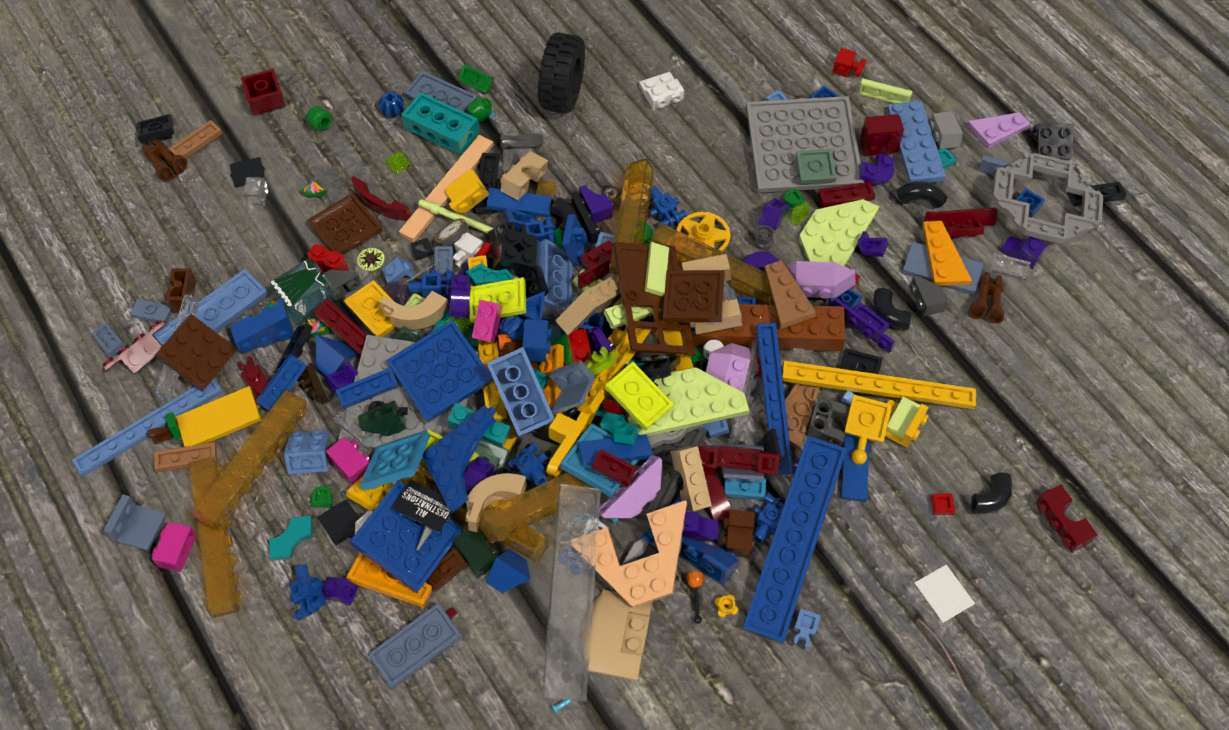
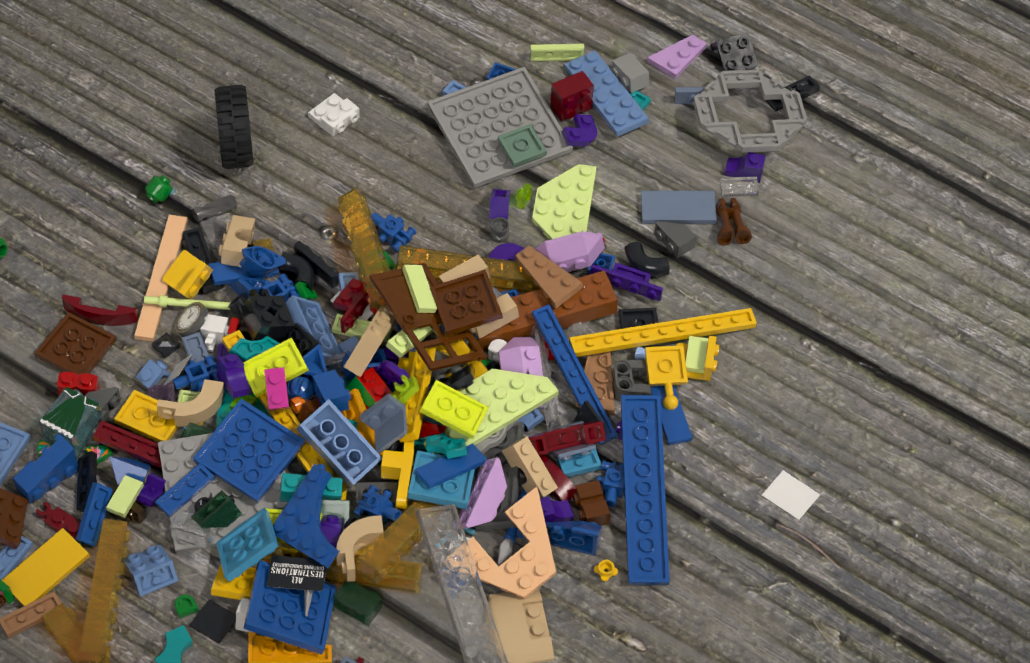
camera: 25 degrees left, 5 degrees down
tile [300,180,326,197] -> none
dark pink brick [326,437,370,485] -> none
piece [357,248,385,271] -> none
blue piece [379,91,404,117] -> none
clear neon green plate [385,151,410,174] -> none
teal brick [401,92,480,155] -> none
sand blue tile [403,71,478,113] -> none
reddish brown plate [427,548,469,592] -> none
green plate [458,64,494,93] -> none
blue slope [486,549,530,594] -> none
blue hinge [562,214,588,266] -> none
dark purple arch [579,185,614,224] -> none
dark red plate [591,449,637,487] -> none
yellow wheel [676,212,730,258] -> none
hinge [687,572,704,624] -> none
green tile [783,188,805,208] -> none
medium blue plate [793,609,821,650] -> none
dark red plate [818,182,875,207] -> none
red brick [832,47,867,78] -> none
dark purple bracket [857,231,889,257] -> none
black cylinder [897,181,948,208] -> none
light orange wing [923,221,972,286] -> none
dark red bracket [925,207,998,238] -> none
red tile [931,493,955,515] -> none
black cylinder [971,473,1012,514] -> none
blue piece [1016,188,1045,218] -> none
dark red arch [1035,484,1098,553] -> none
none -> yellowish green tile [106,475,144,518]
none -> blue hat [239,246,286,276]

